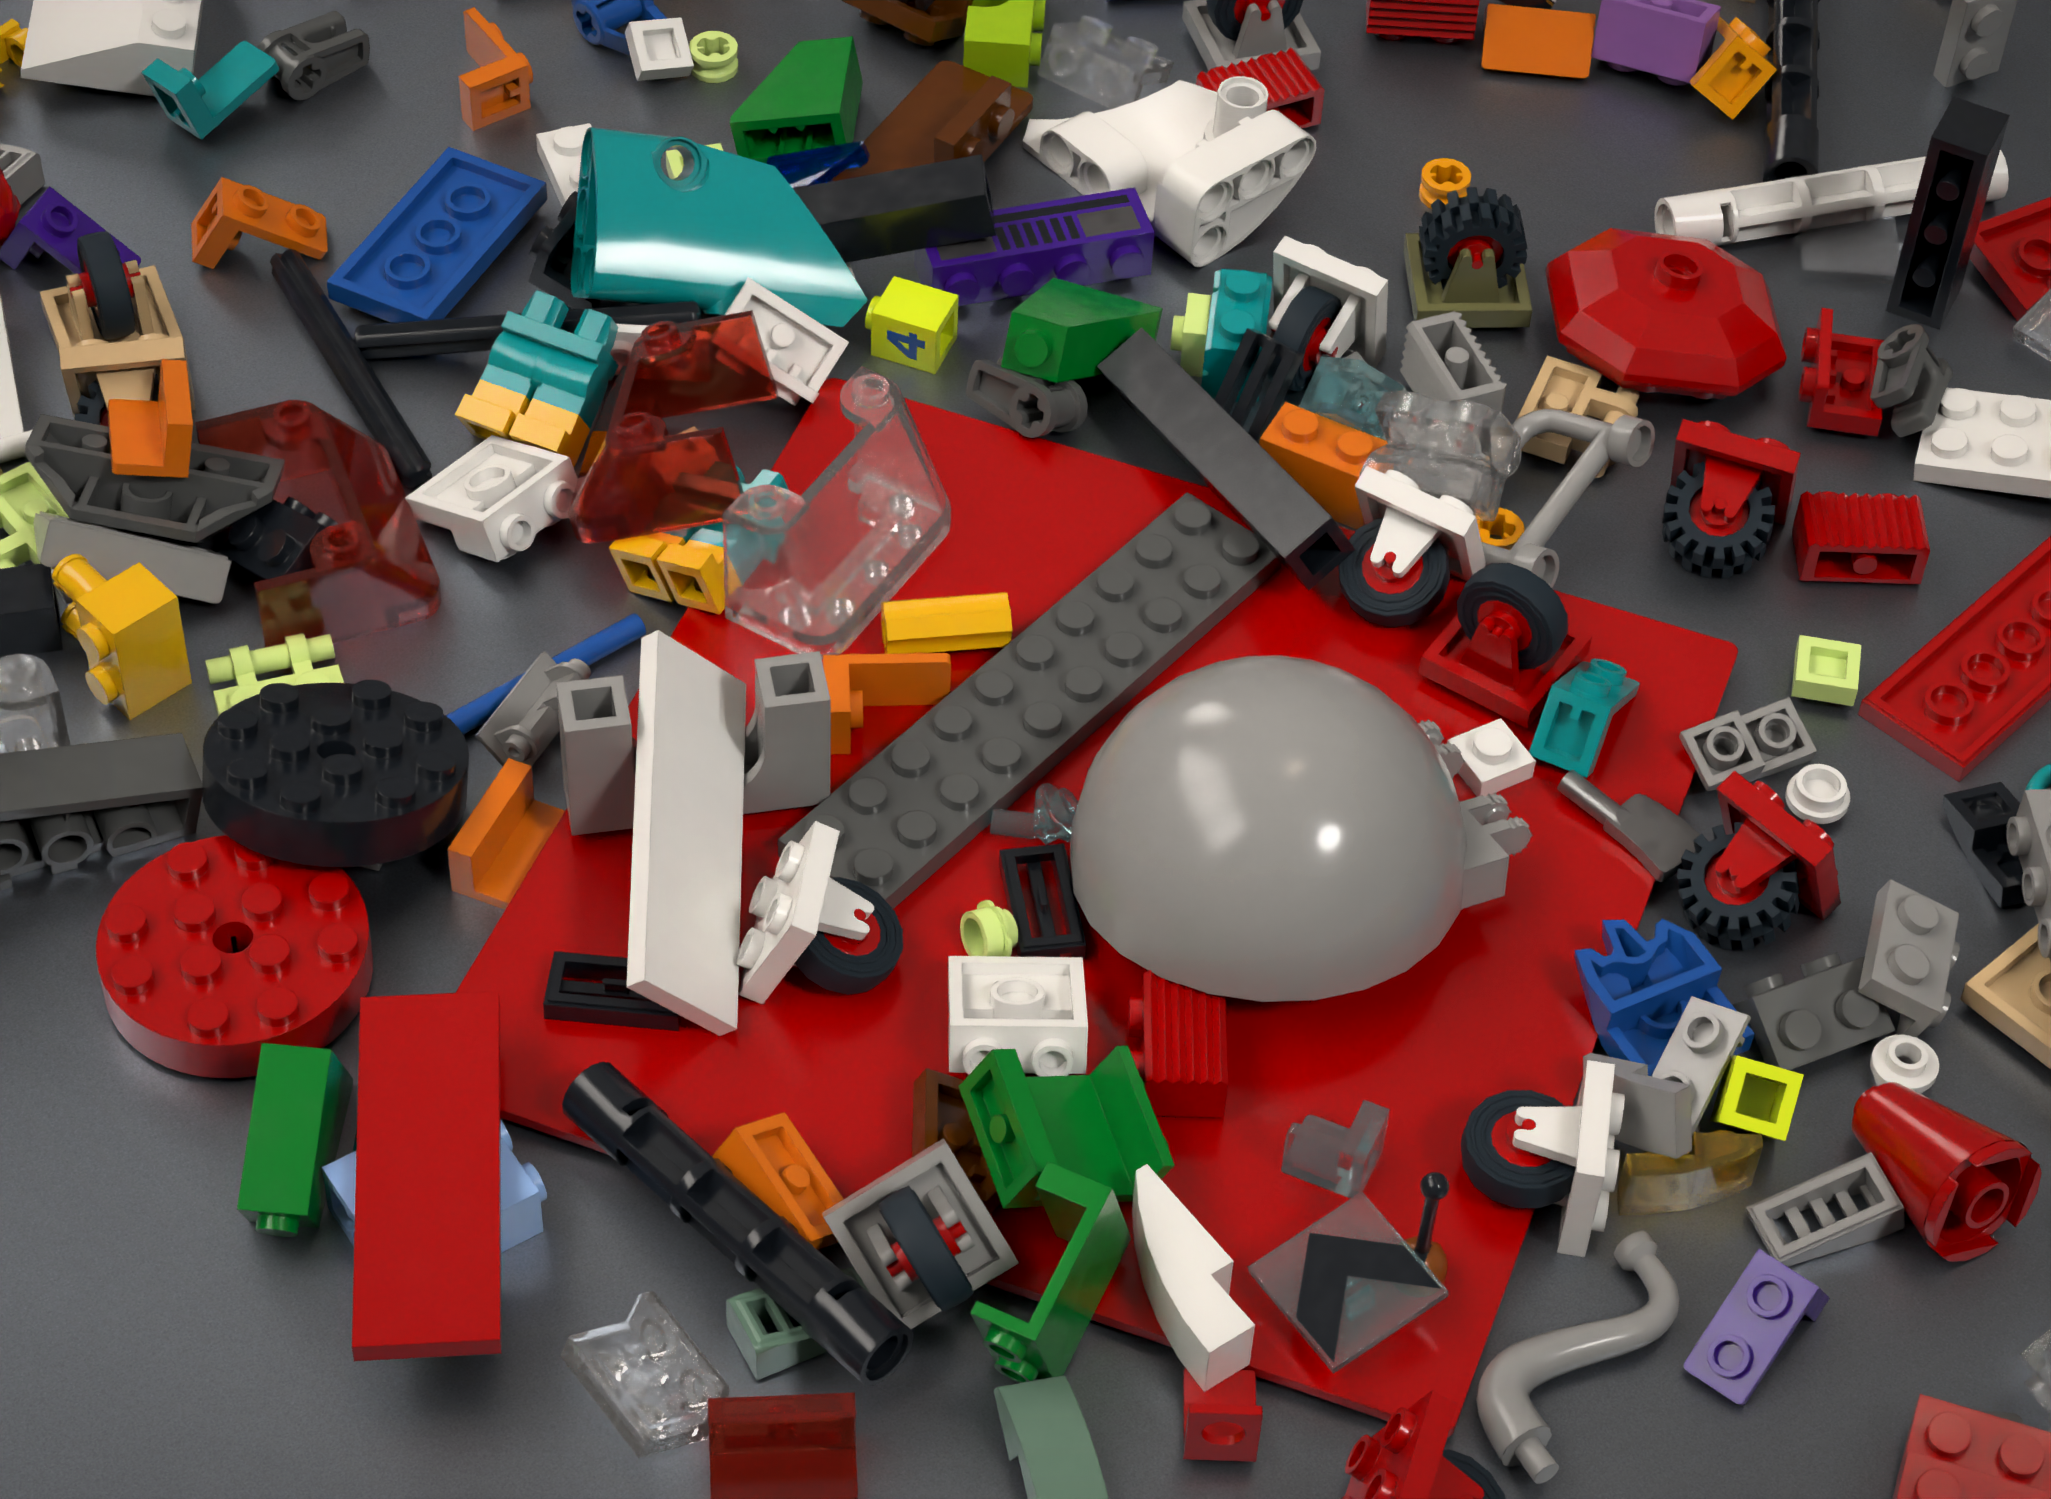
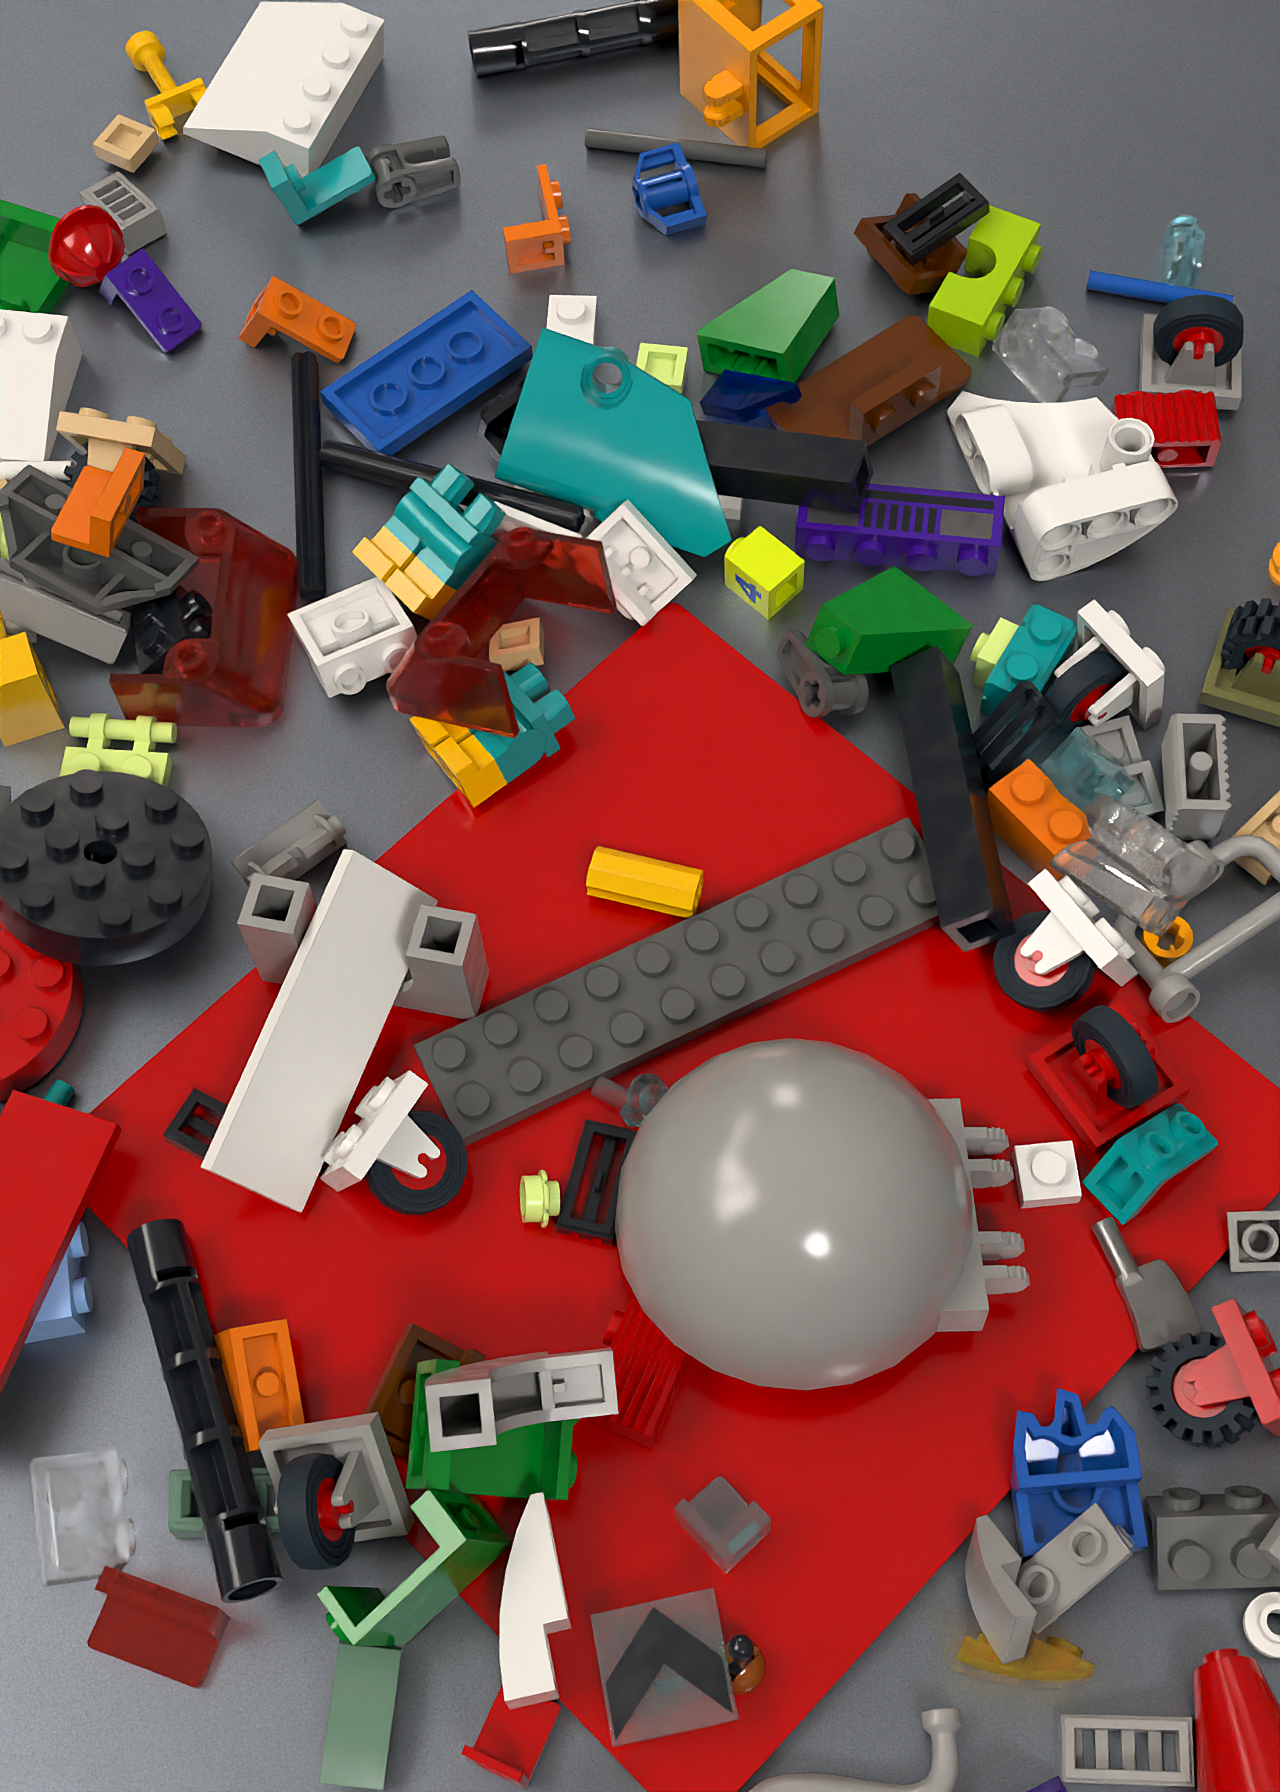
camera: 30 degrees right, 15 degrees up
plate [40,231,186,353] -> none
blue bar [446,613,646,735] -> none
orange panel [447,758,565,910] -> none
white plate [625,17,694,81] -> none
yellowish green bush [689,31,738,83] -> none
clear windscreen [723,366,951,659] -> none
orange bracket [823,652,951,755] -> none
white plate [948,956,1088,1077] -> none
plate [1460,1060,1625,1257] -> none
neon yellow brick [1710,1055,1804,1141] -> none
none -> light grey arch [425,1348,619,1452]

